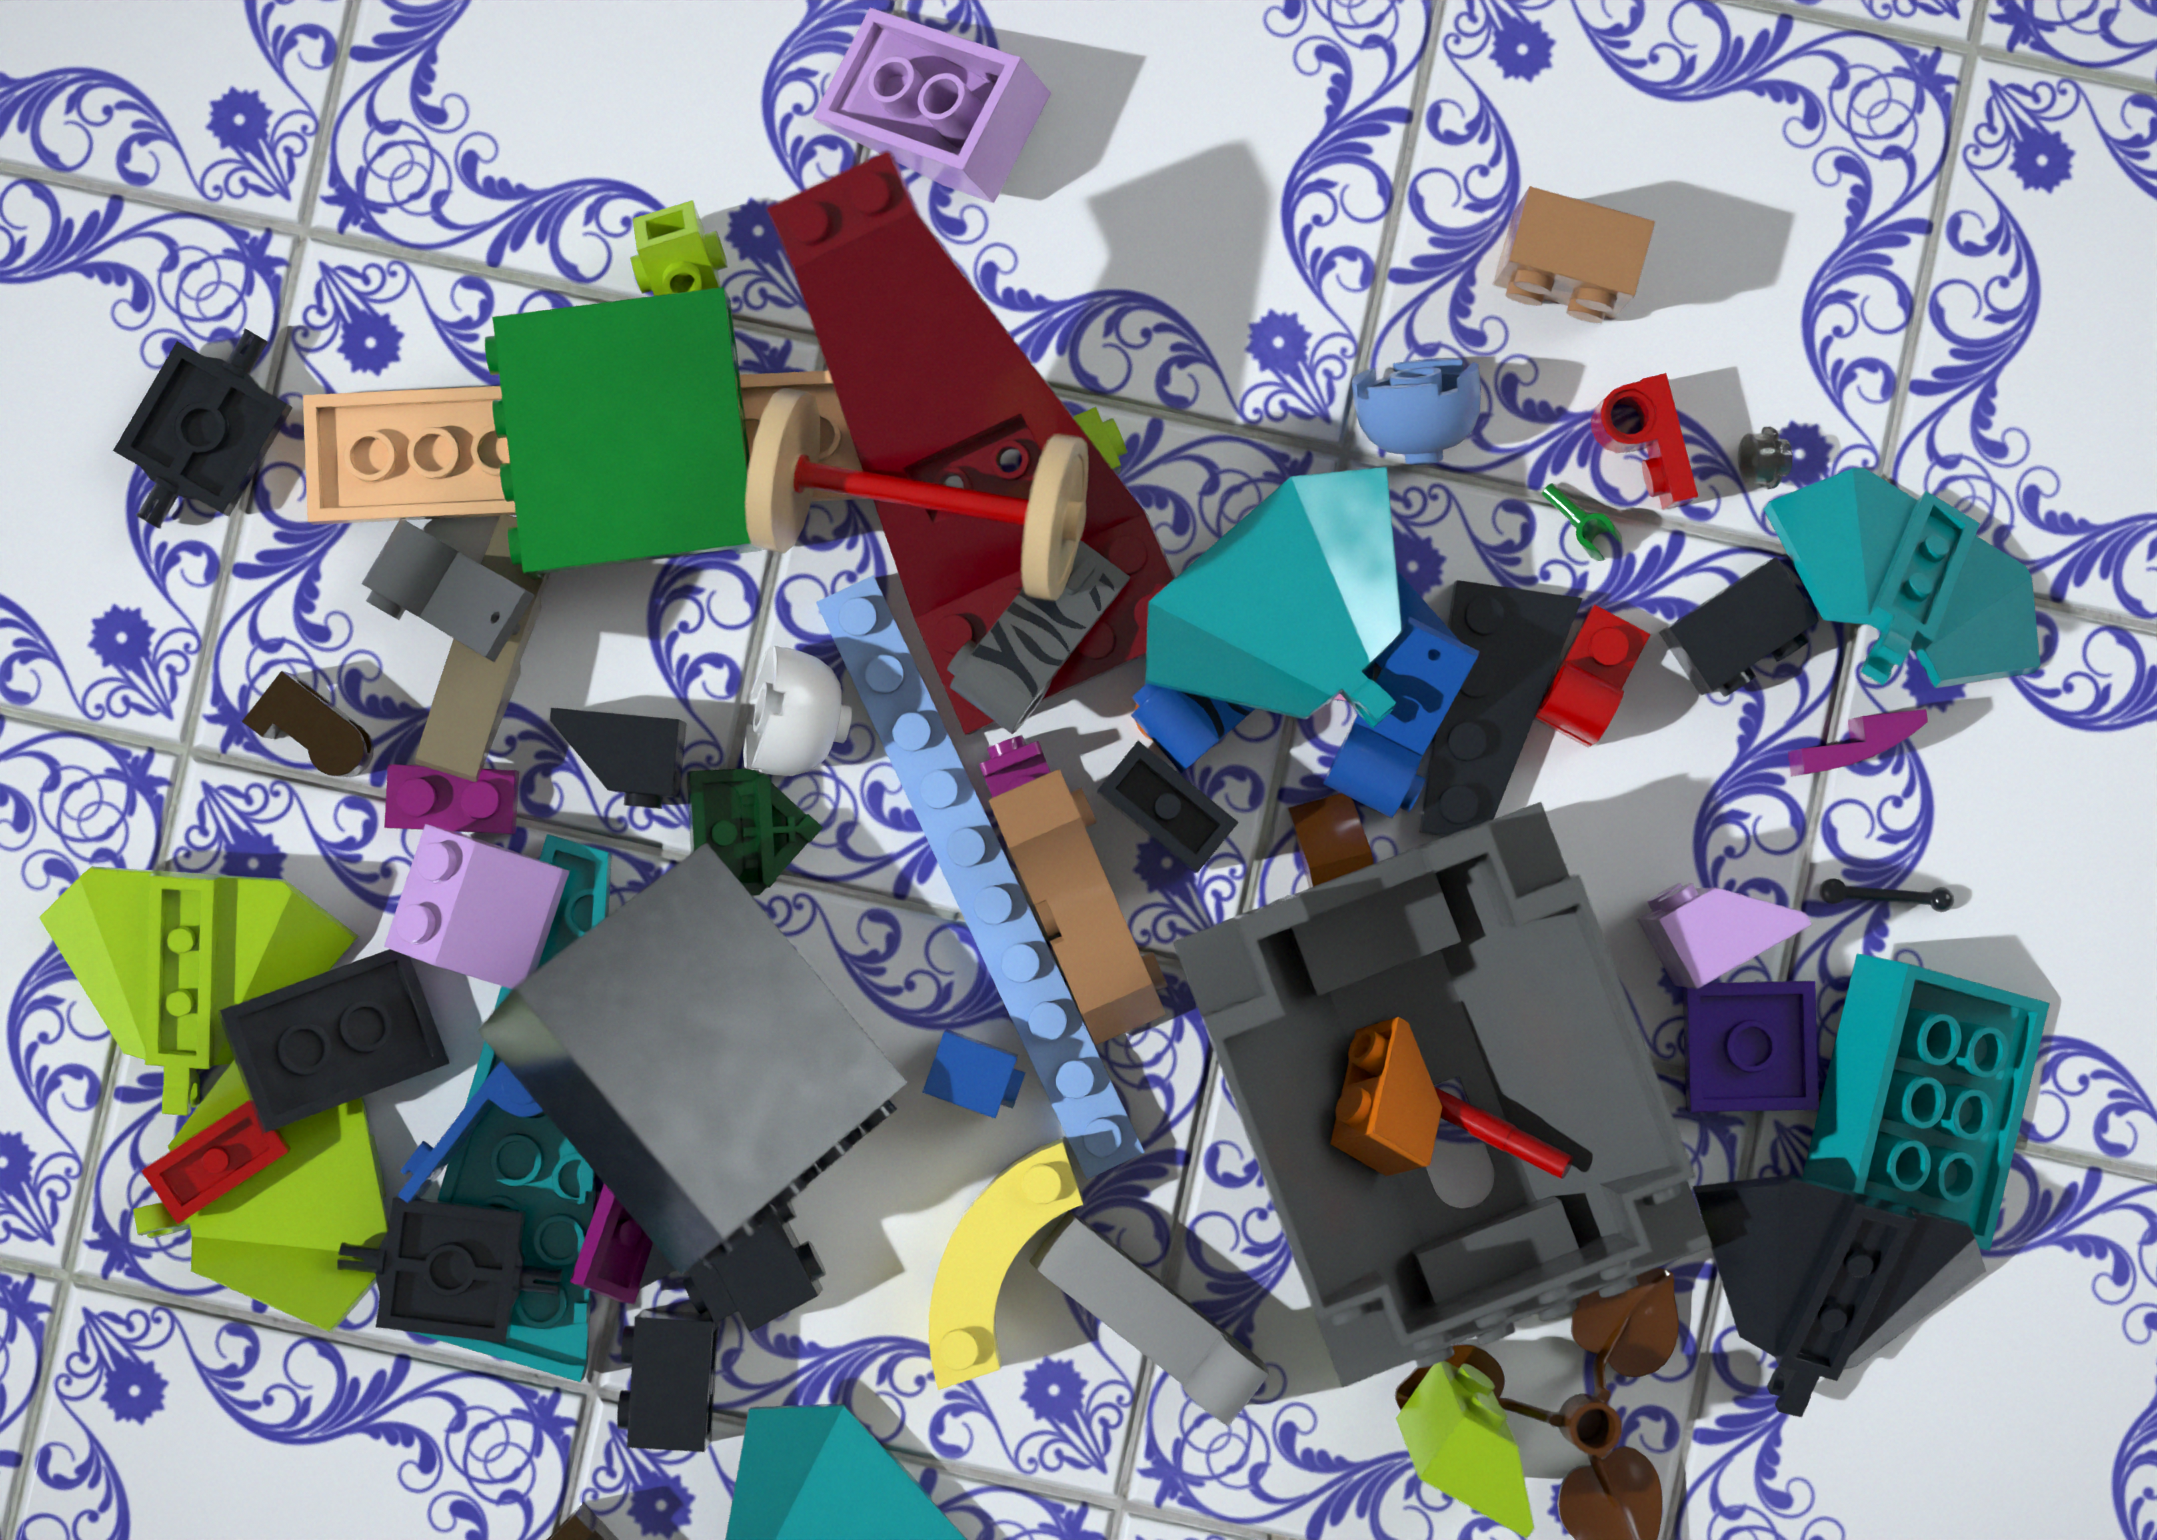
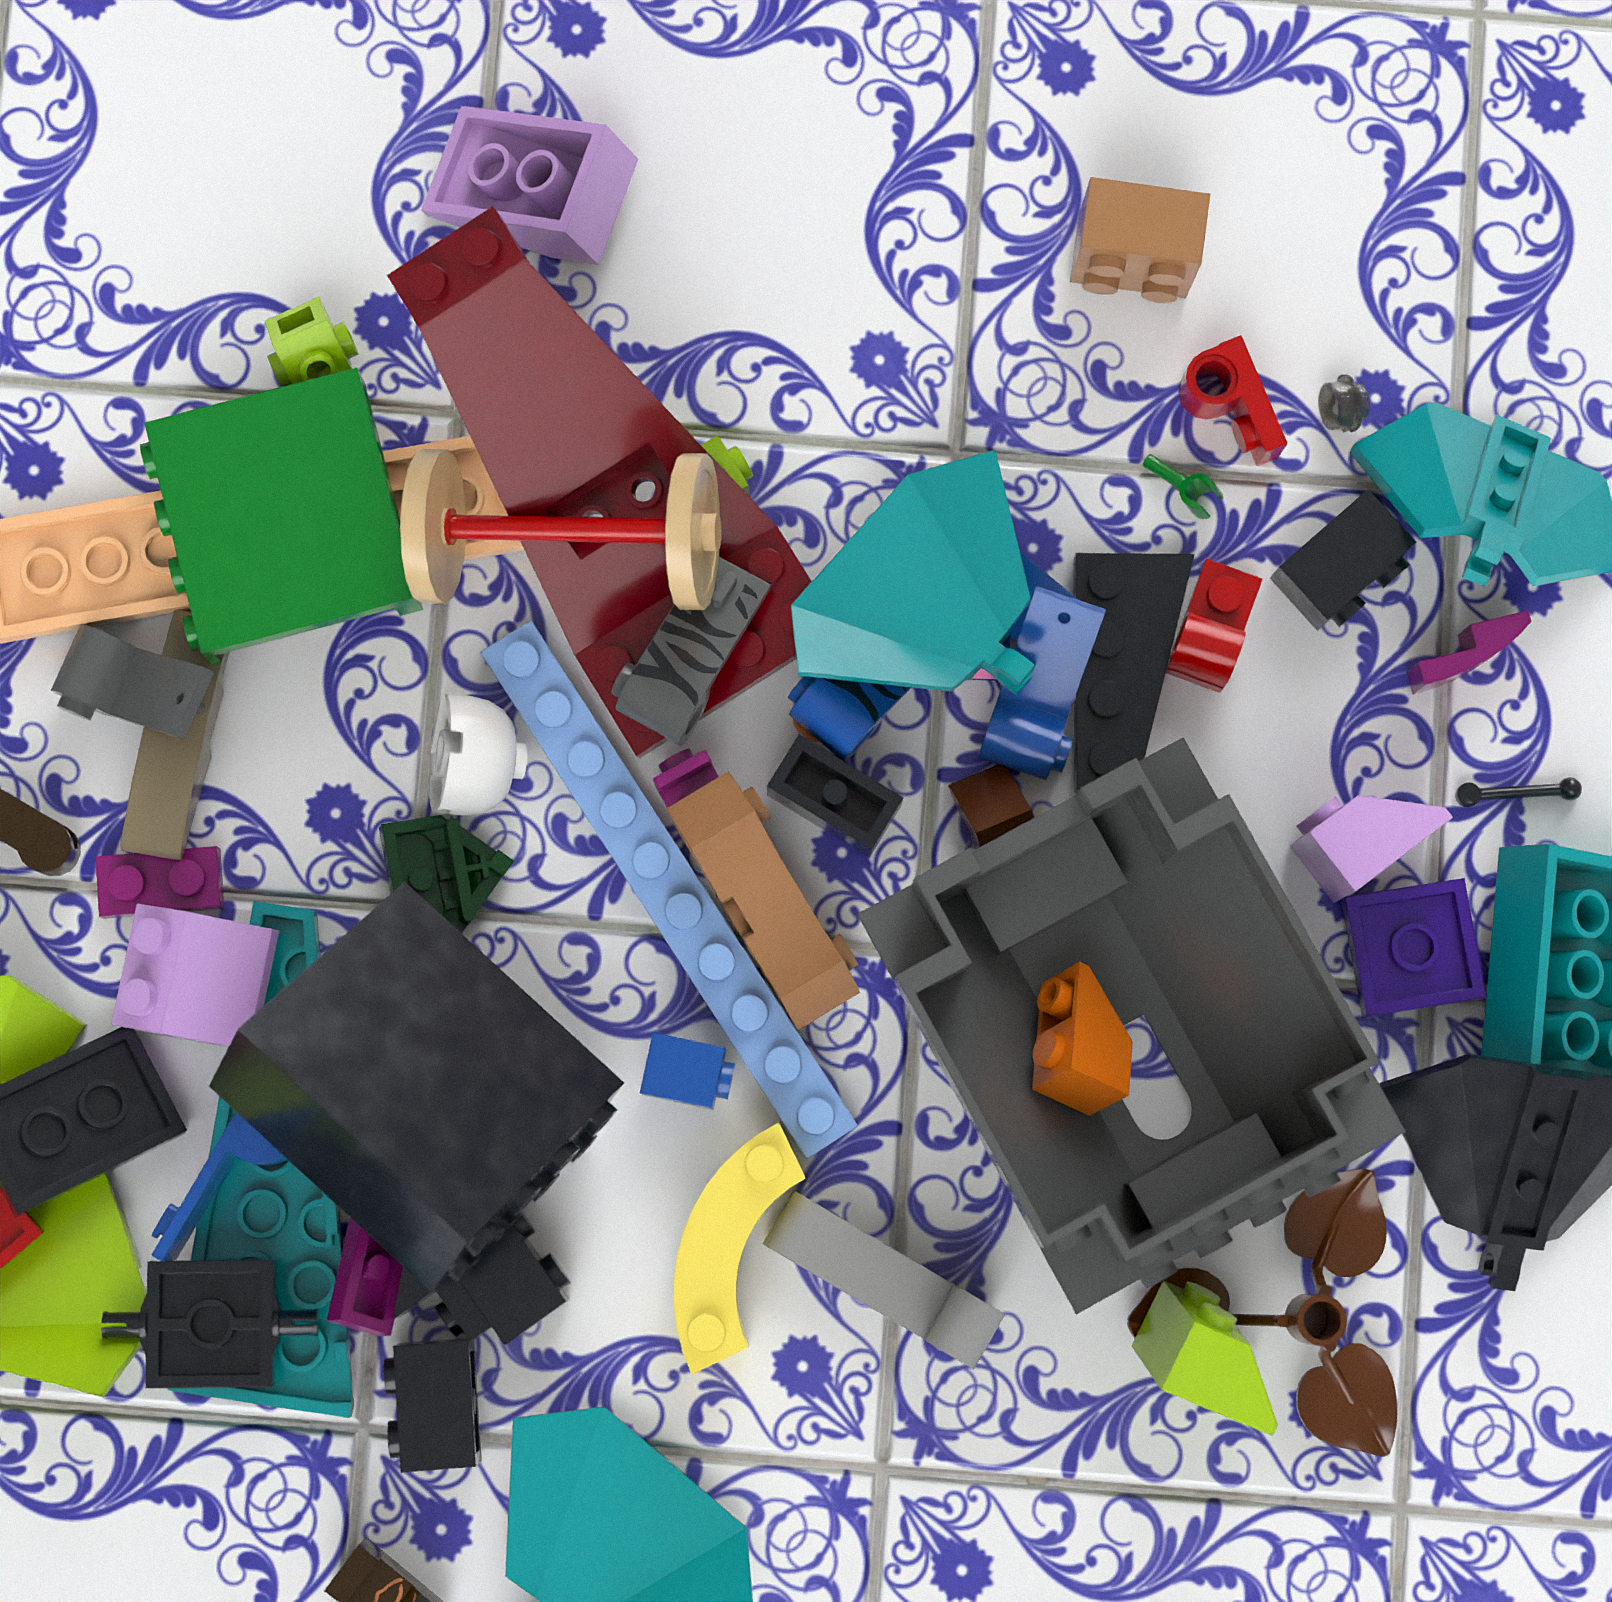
camera: 10 degrees left, 5 degrees down
black slope [550,708,687,809] -> none
medium blue cylinder [1352,358,1481,465] -> none
red piece [1434,1086,1574,1180] -> none

